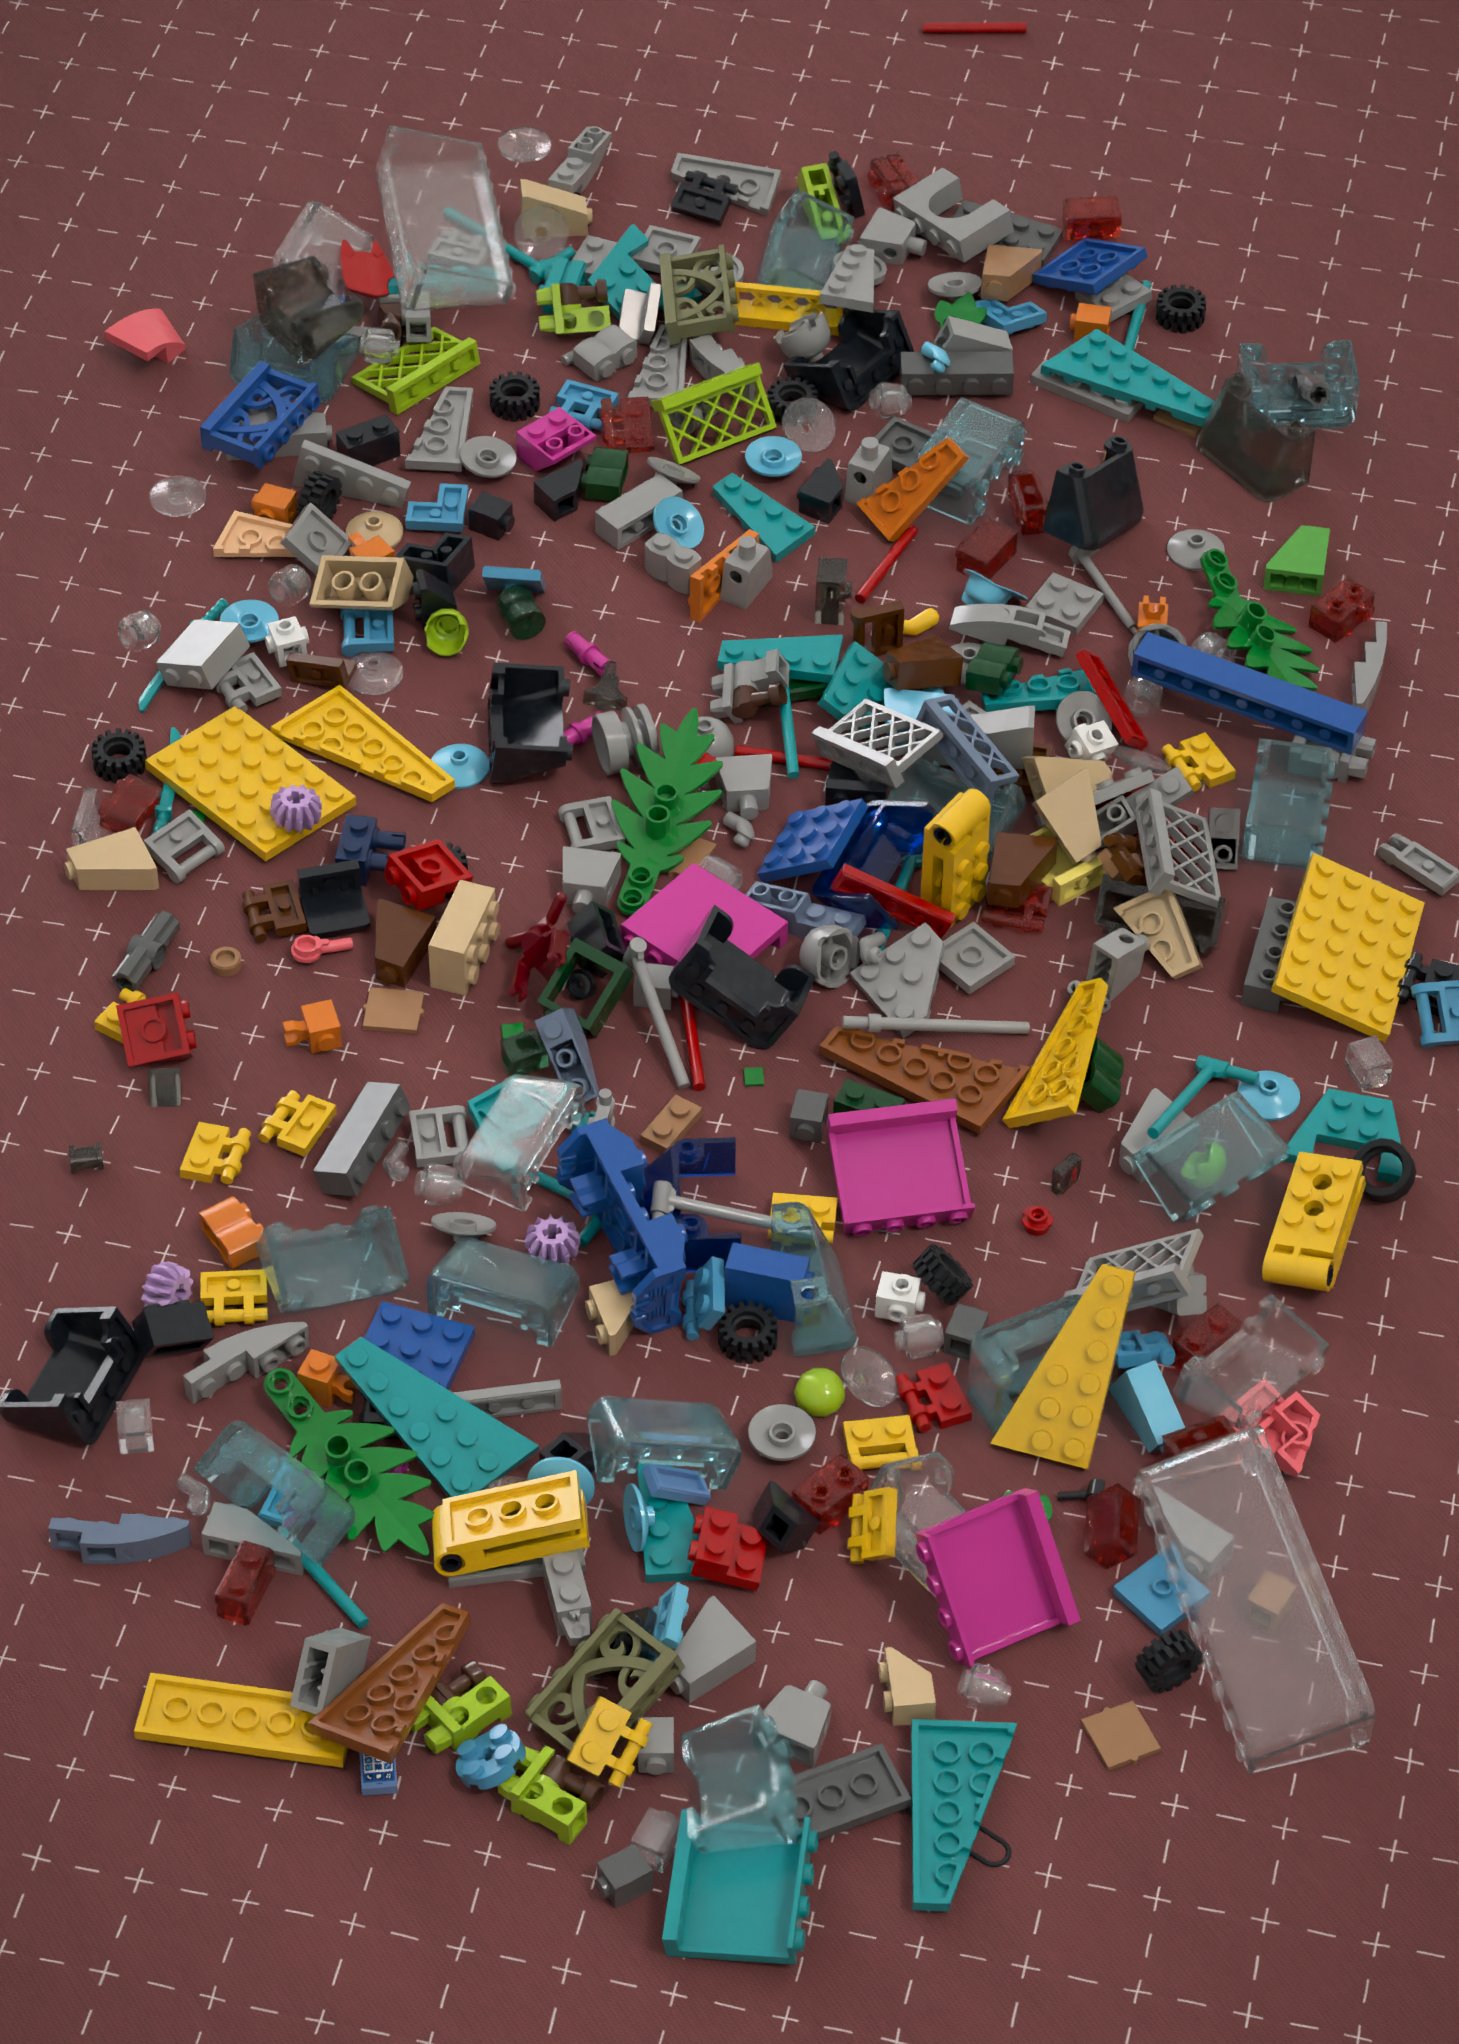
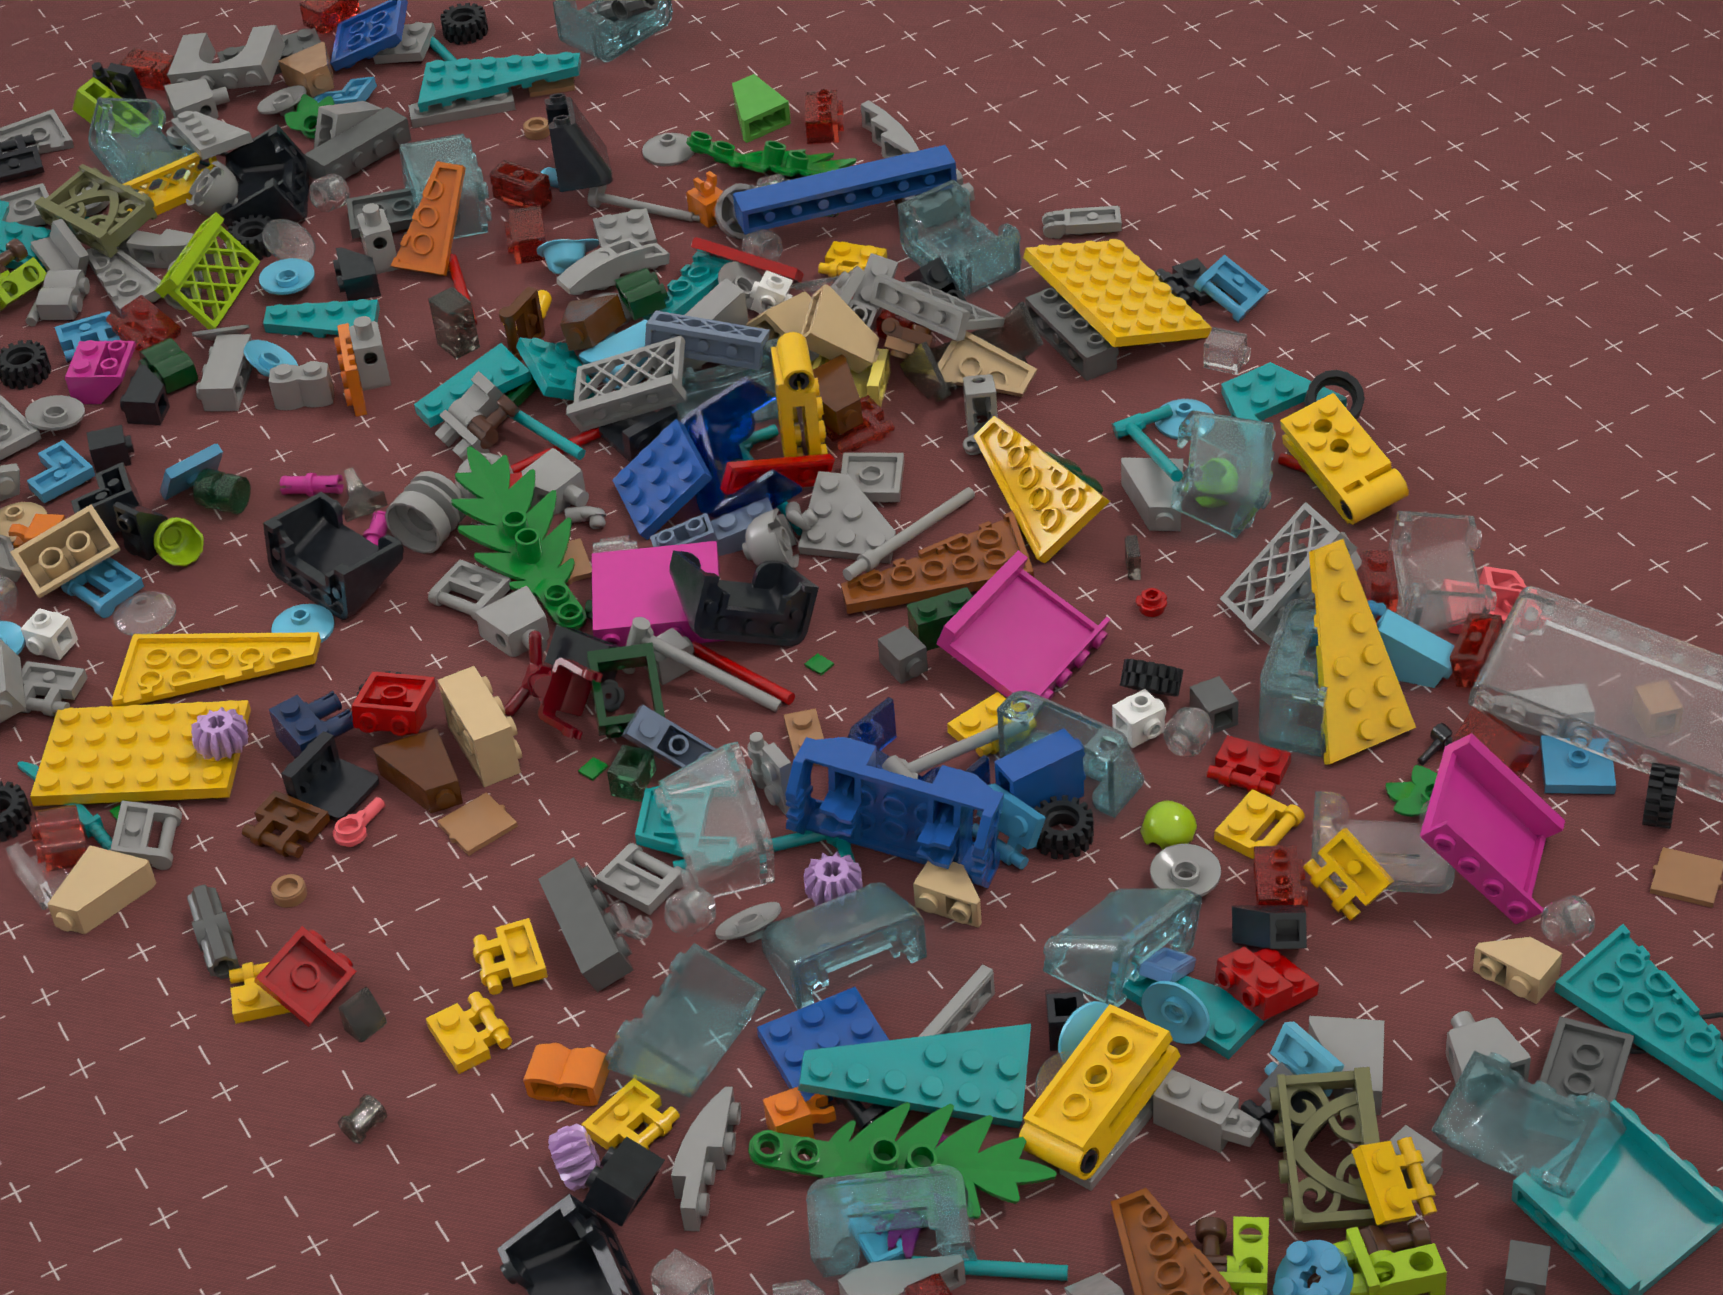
camera: 40 degrees left, 5 degrees down
orange brick [283,999,342,1054] -> none
reddish brown panel [286,652,358,688] -> none
clear brick [630,1807,680,1873] -> none
clear dish [841,1347,898,1407] -> none
medium azure arm [921,341,950,374] -> none
orange brick [1070,303,1112,342] -> none
clear smoke windscreen [1197,372,1315,502] -> none

